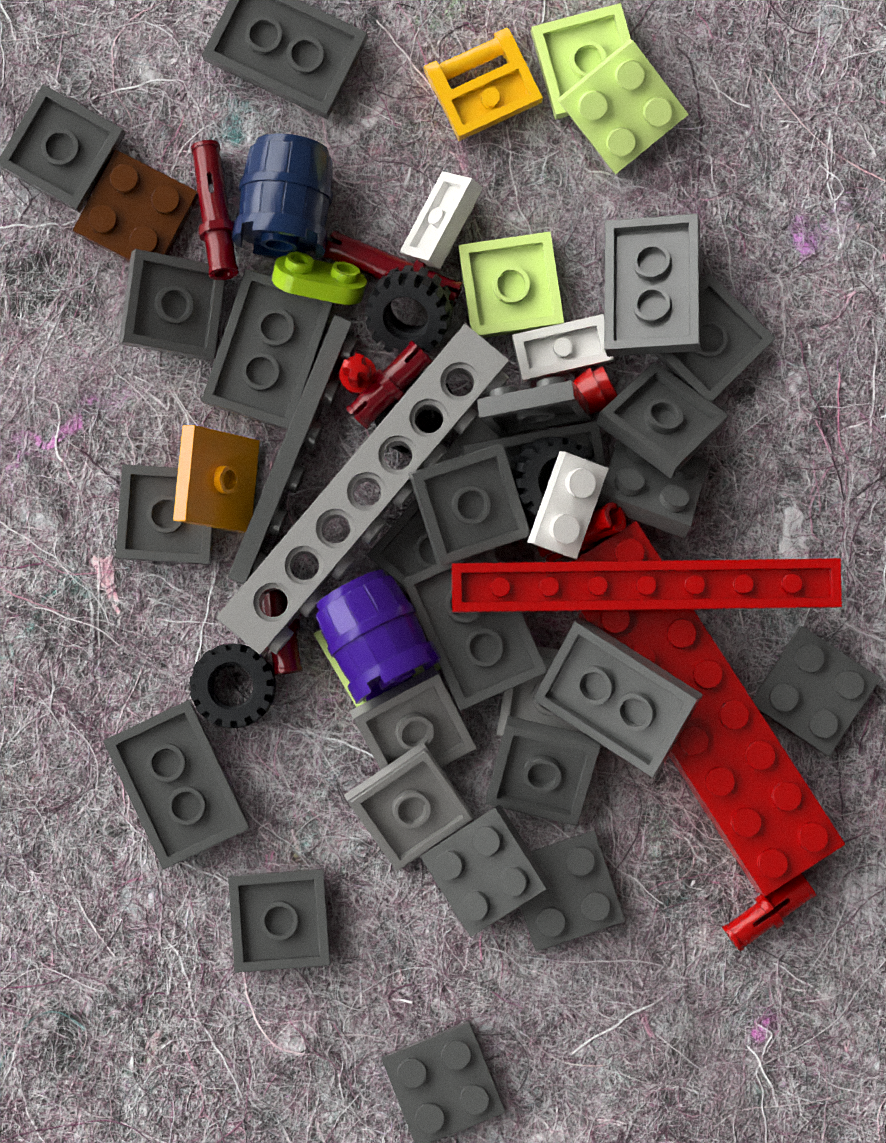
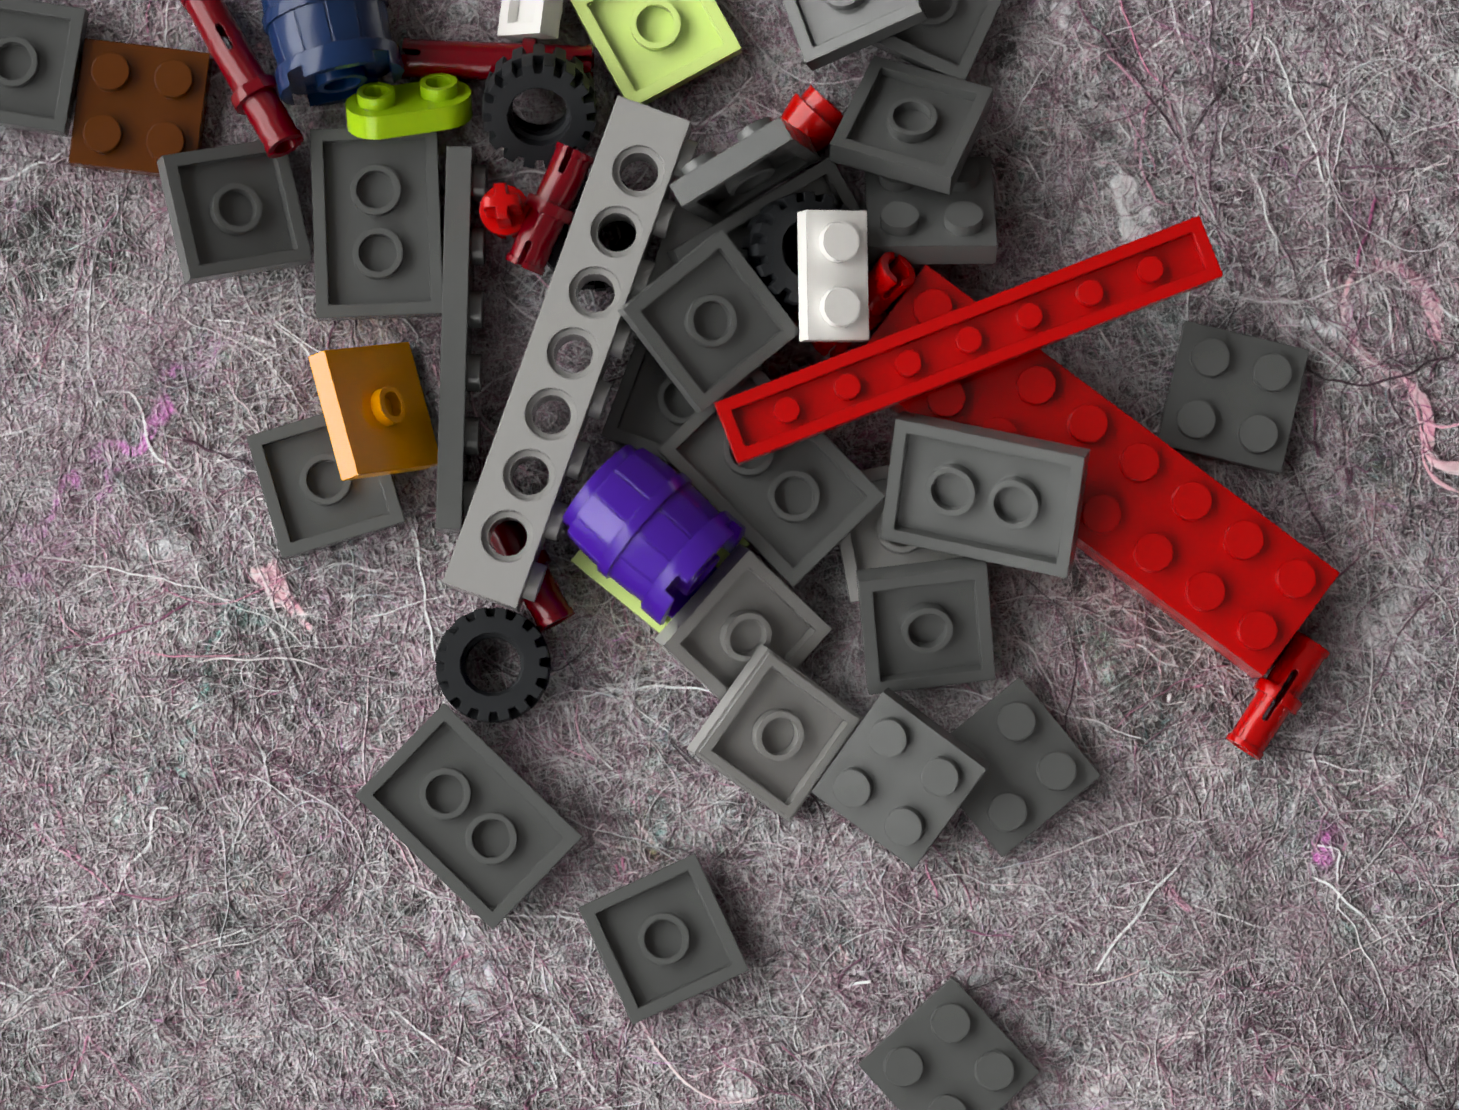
camera: 20 degrees left, 0 degrees up
white plate [512,314,614,383] -> none

